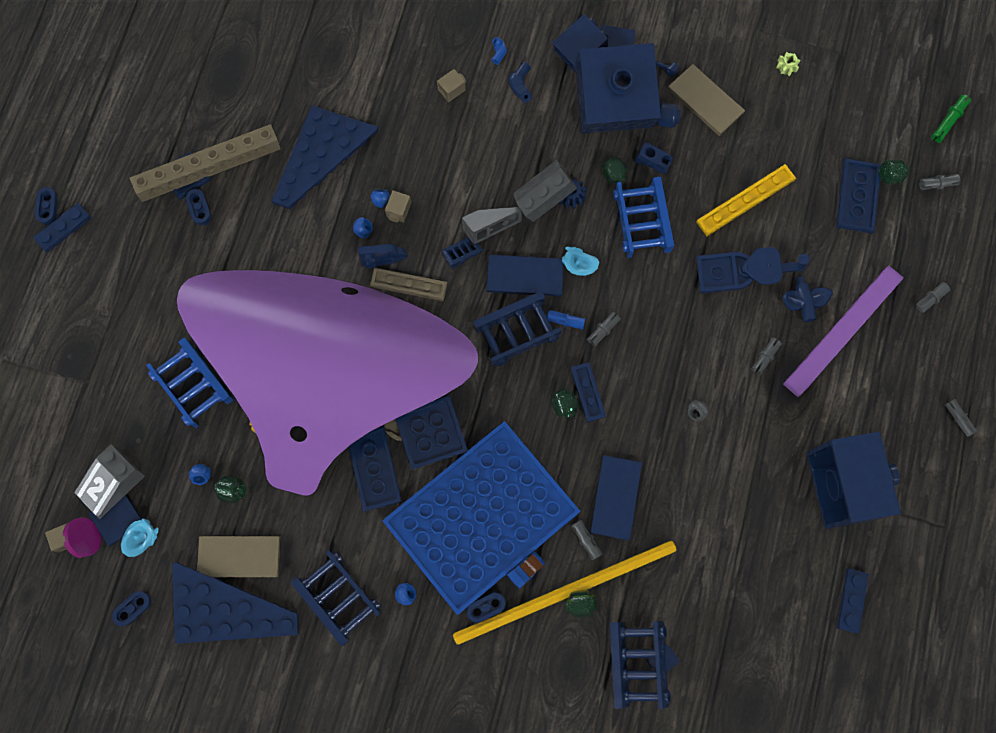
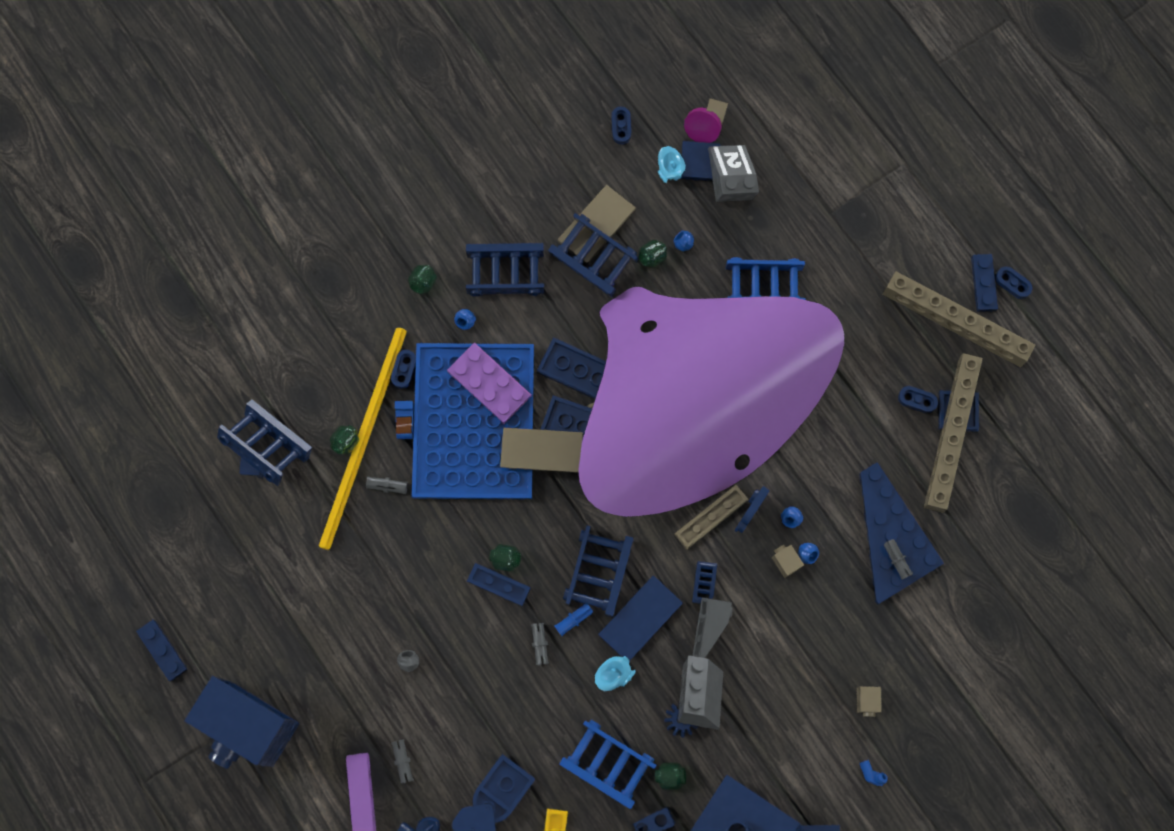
camera: 130 degrees right, 0 degrees up
dark blue wing [172,562,299,644] -> none
dark blue arm [508,62,532,103] -> none
dark blue tile [590,455,642,540] -> none
none -> clear green head [408,265,437,294]
none -> medium lavender plate [447,343,532,424]
none -> dark tan tile [500,428,583,473]
none -> dark blue fence [548,213,639,297]
none -> dark tan brick [883,271,1035,367]
none -> dark grey axle [884,539,913,580]

